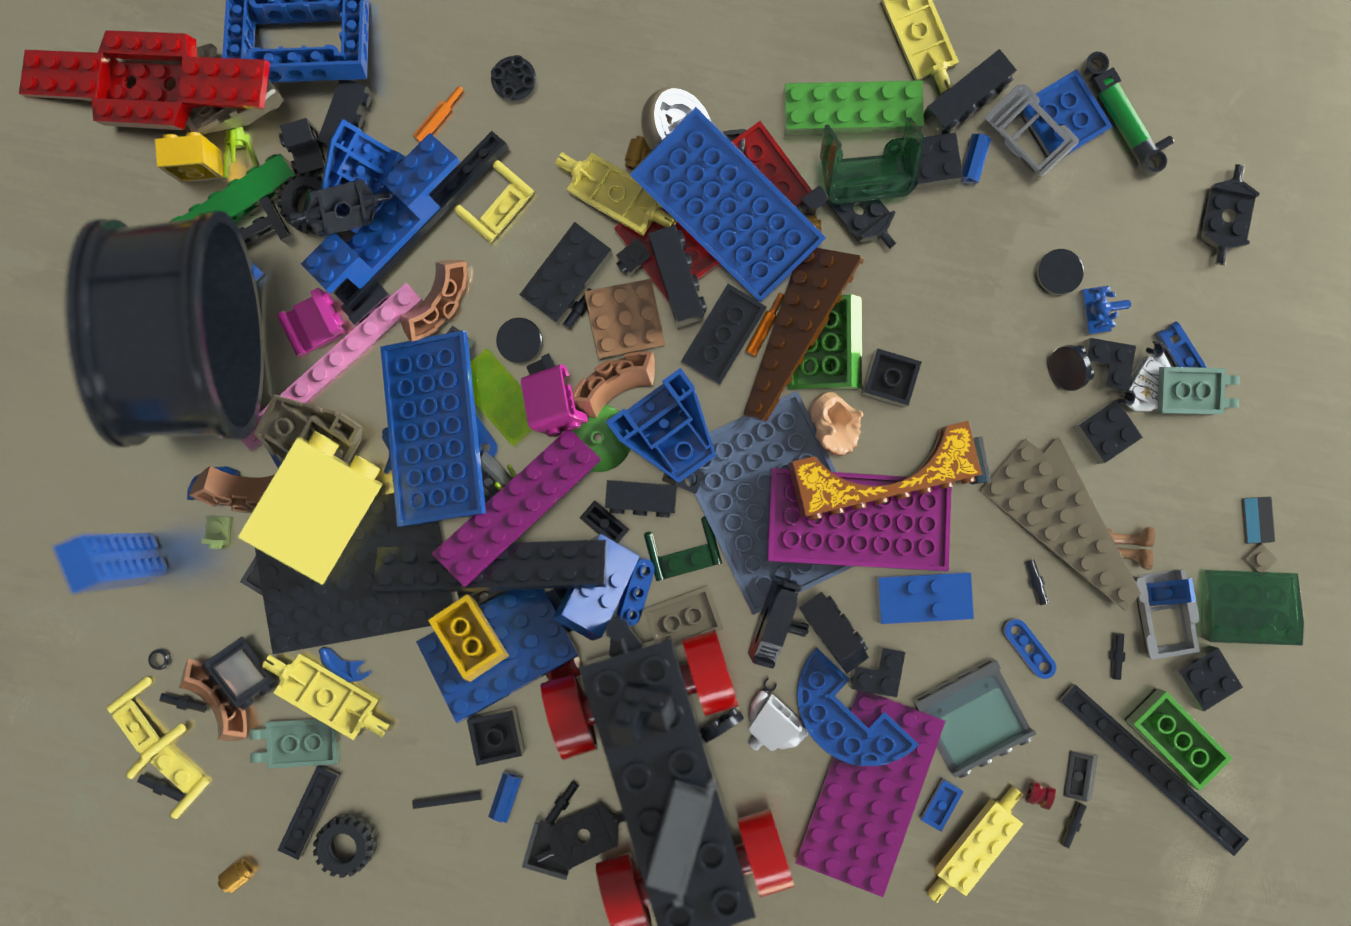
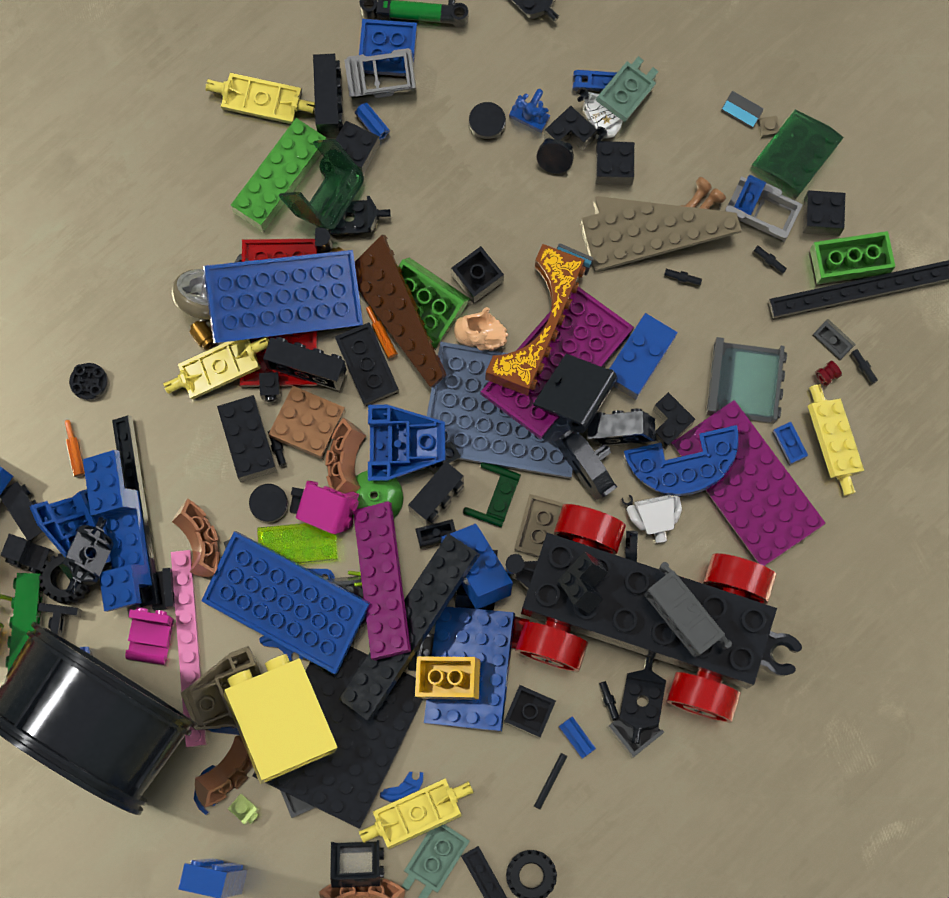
camera: 55 degrees left, 10 degrees down
light yellow plate [454,160,535,243] -> none
blue plate [617,558,654,626] -> none
blue plate [1003,619,1056,679] -> none
none -> black door [533,353,618,433]

